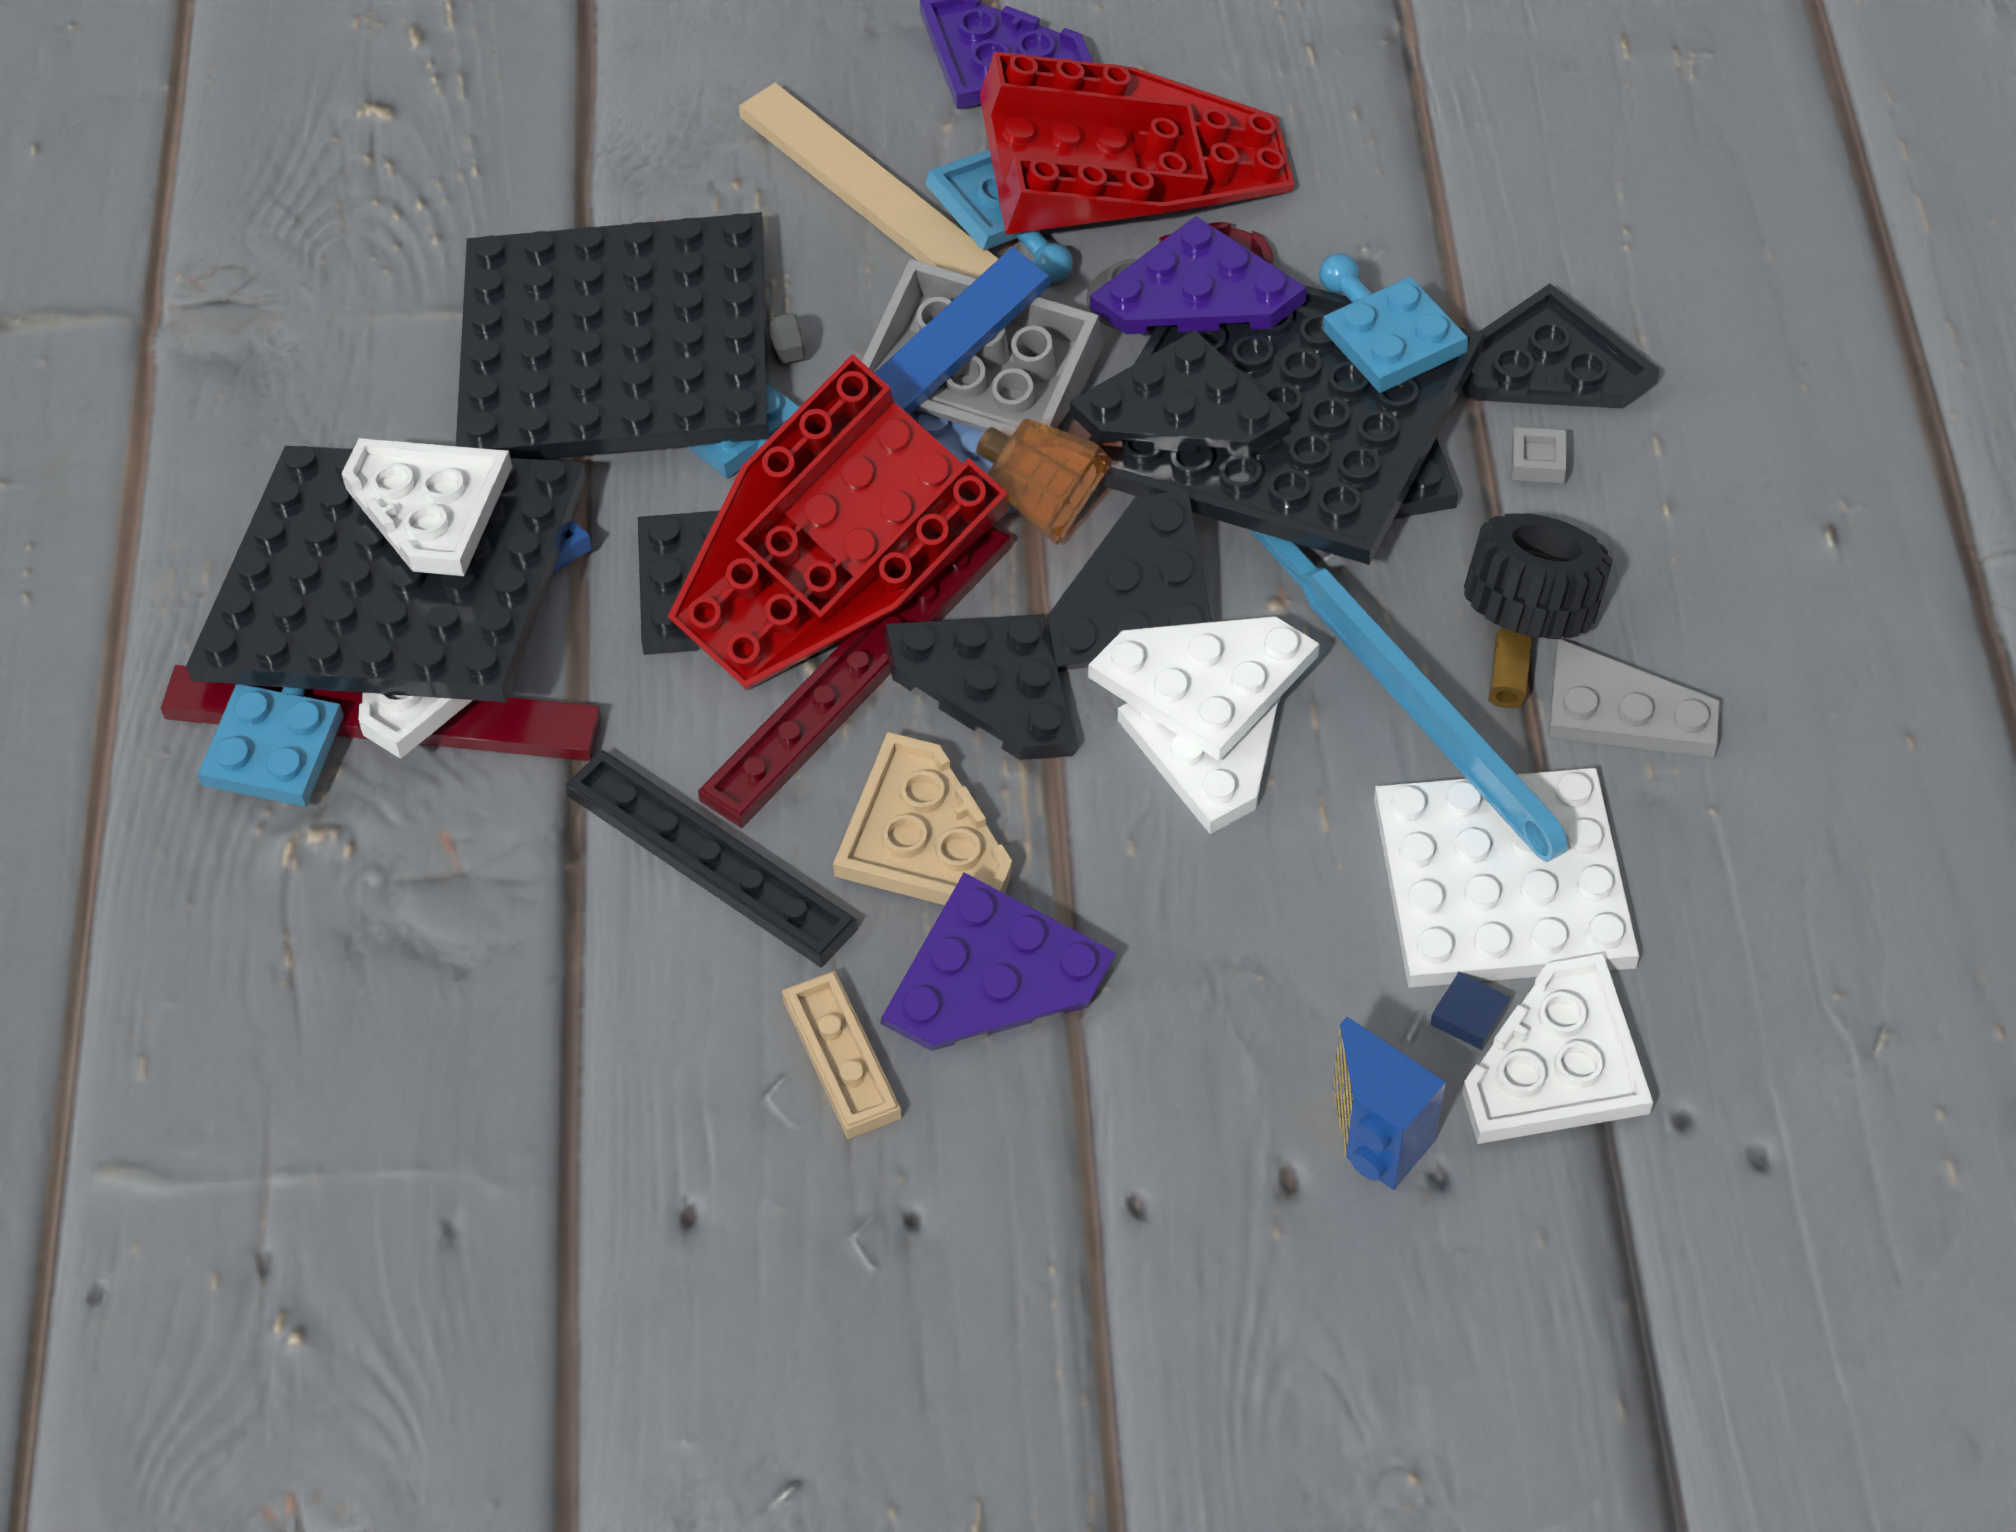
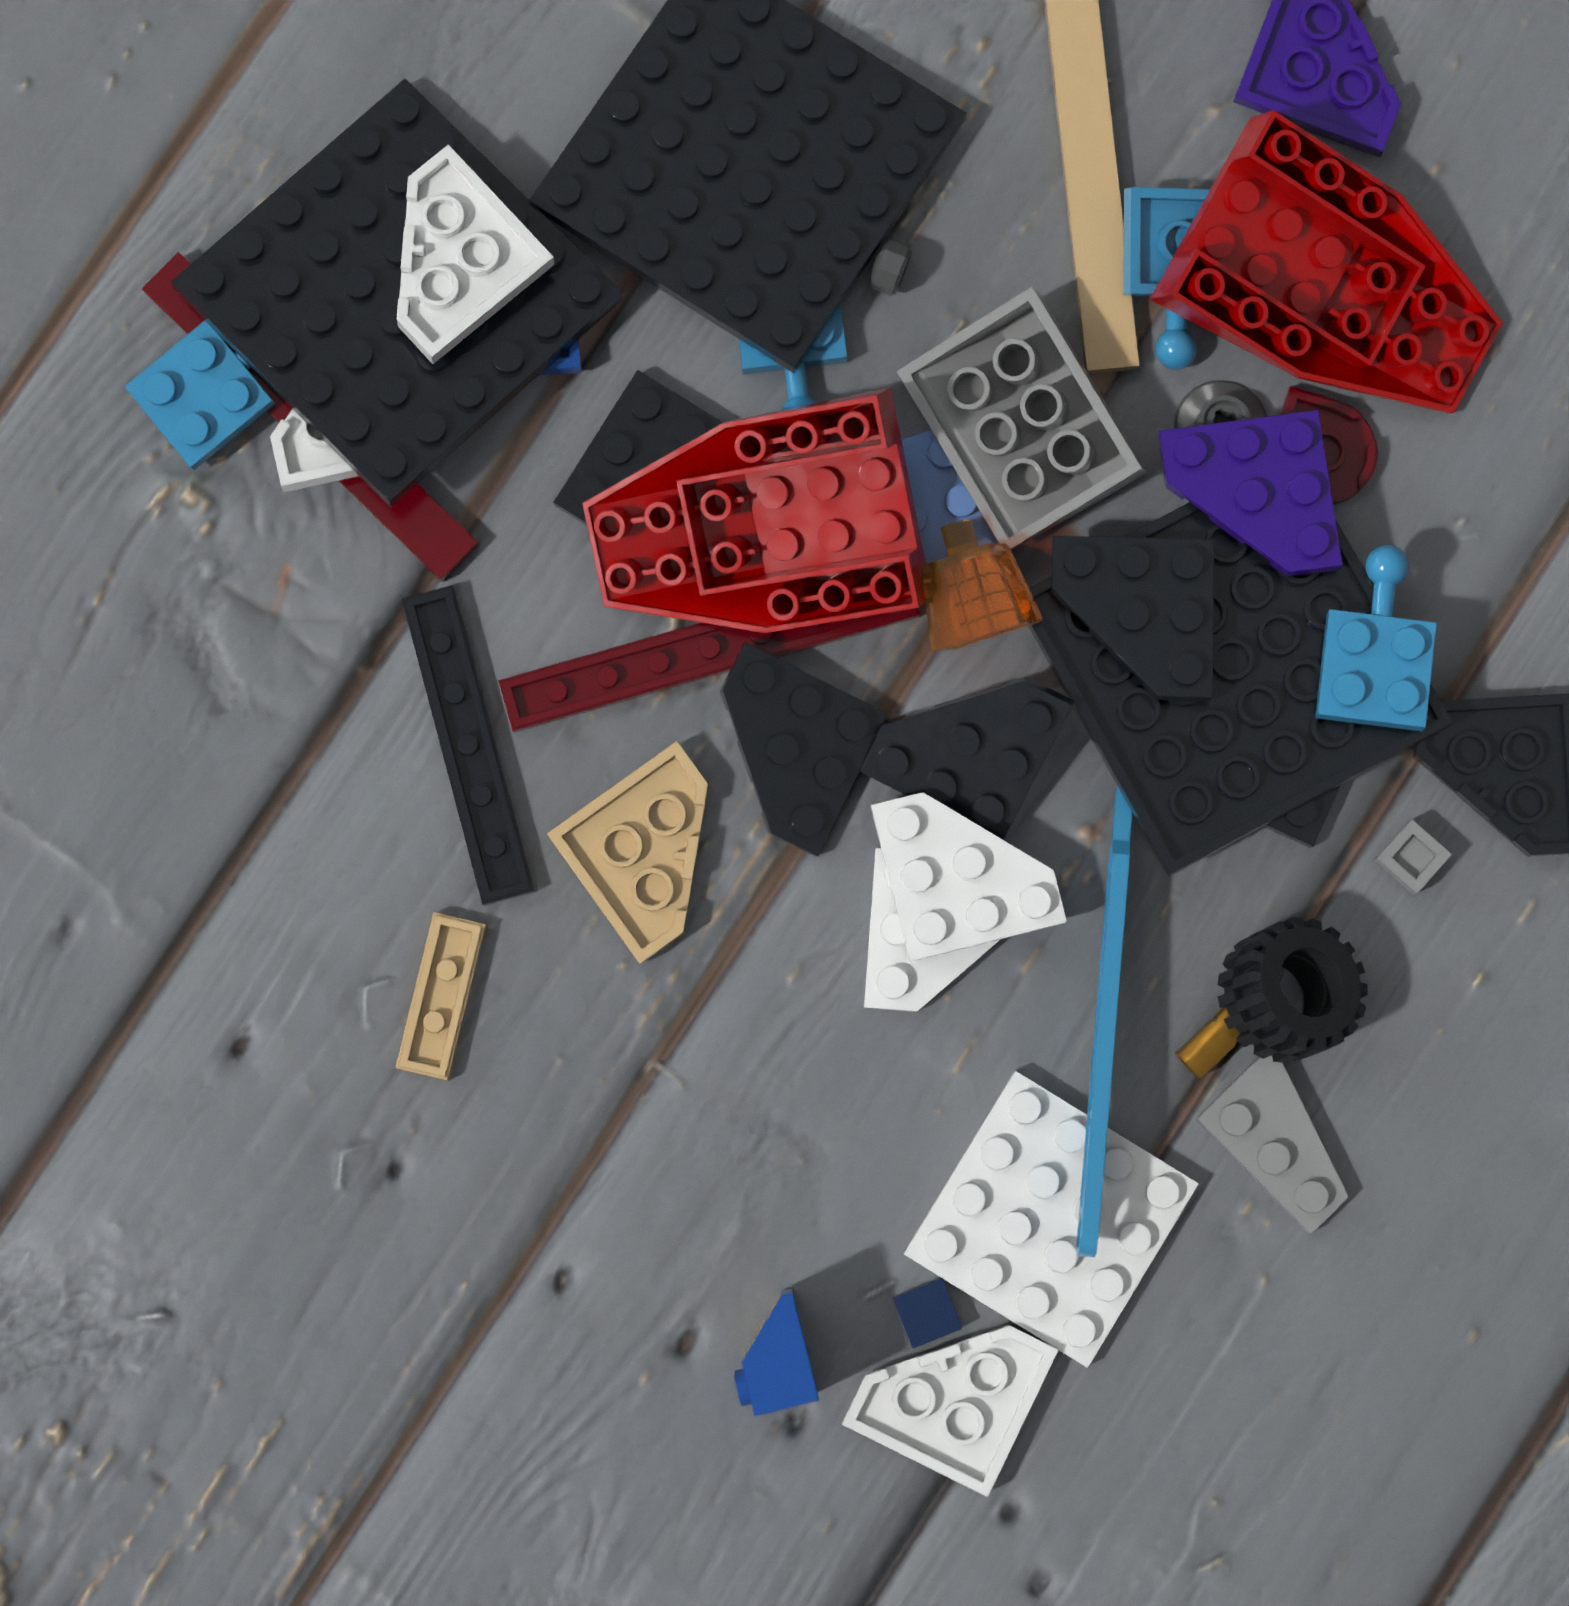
camera: 35 degrees right, 30 degrees up
blue tile [874,246,1050,415] -> none
dark purple plate [880,872,1116,1051] -> none

